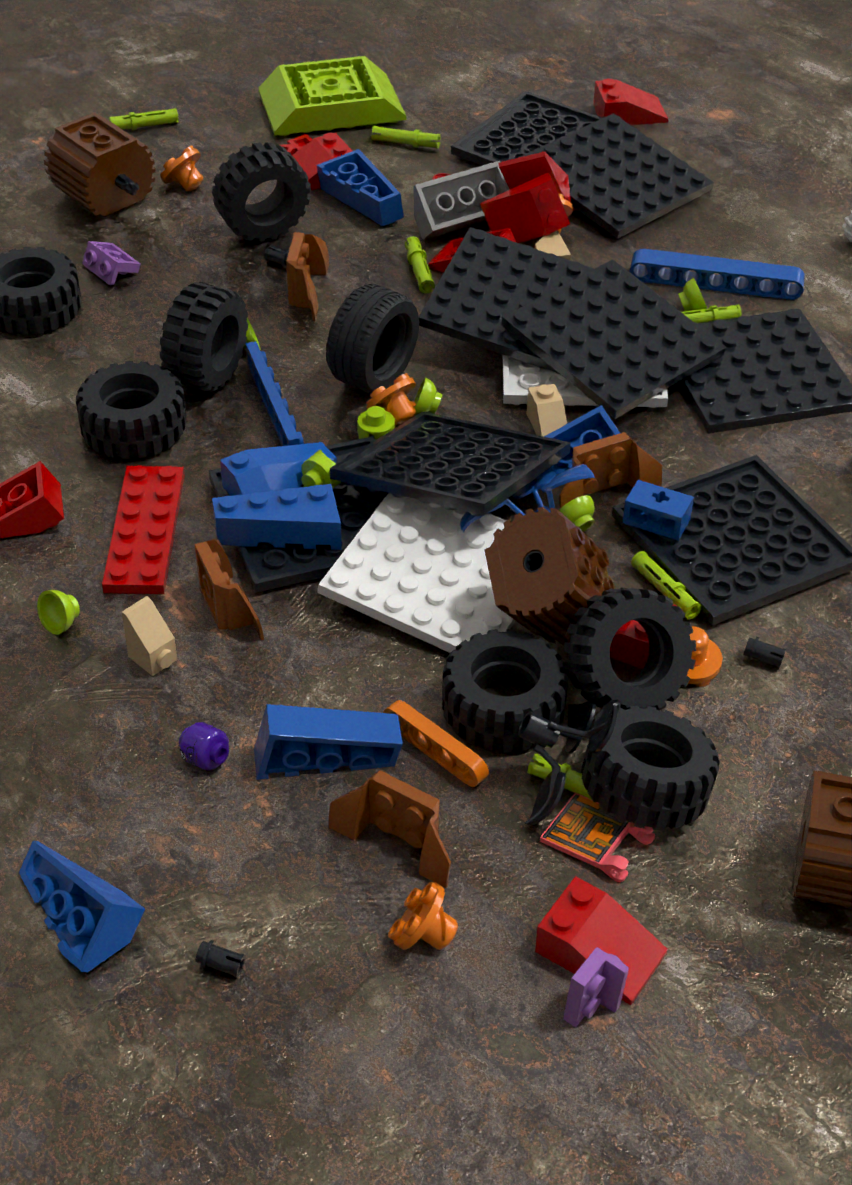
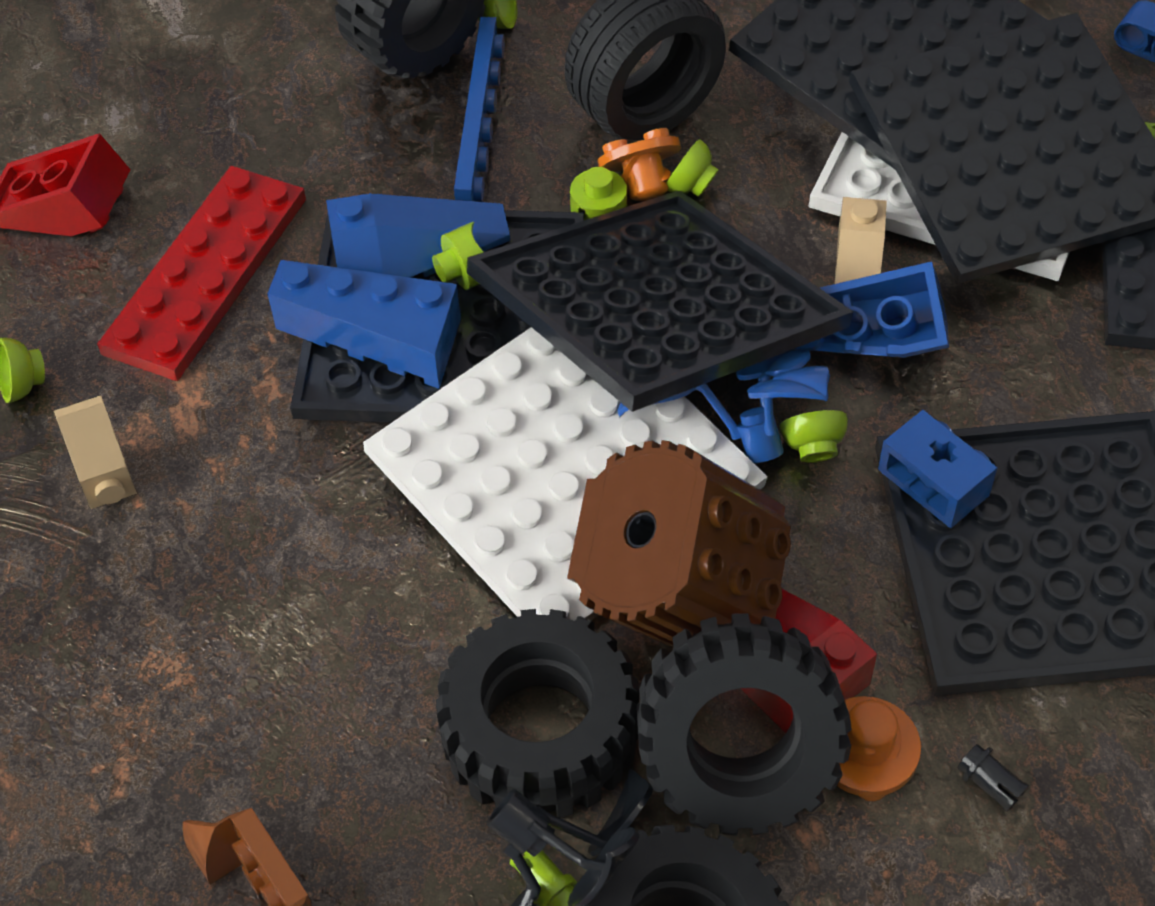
camera: 25 degrees right, 10 degrees up
black tyre [76,361,186,460] -> none
dark purple head [179,722,229,771] -> none
dark orange piece [195,539,264,640] -> none
blue wedge [254,704,403,780] -> none
orange beam [383,700,489,787] -> none
dark orange piece [559,432,662,508] -> none
lime pin [631,551,701,620] -> none

